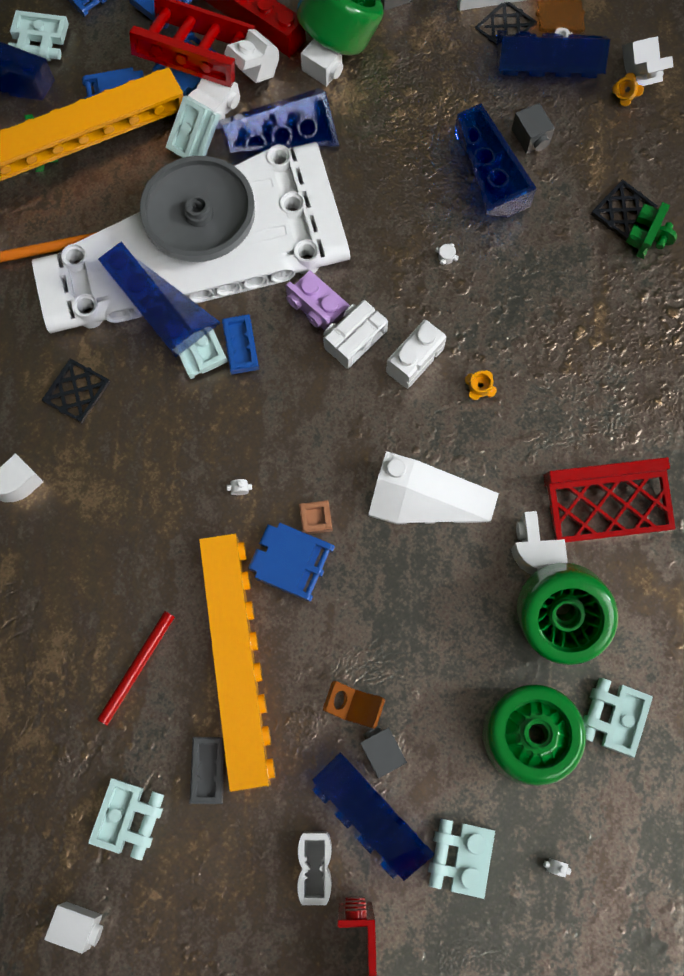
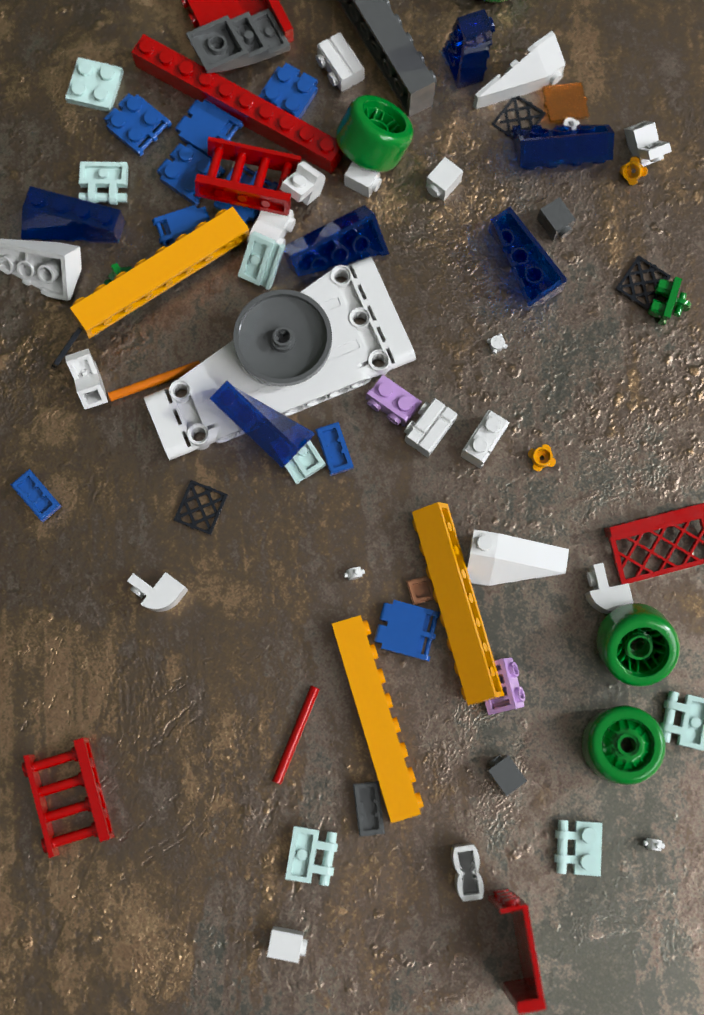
camera: 10 degrees left, 5 degrees up
clear blue wedge [312,752,435,881] -> none
dark orange bracket [323,681,385,729] -> none
none -> blue plate [156,143,226,206]
none -> light orange brick [412,502,505,705]
none -> white brick [426,157,463,201]
none -> lavender bracket [485,658,525,715]

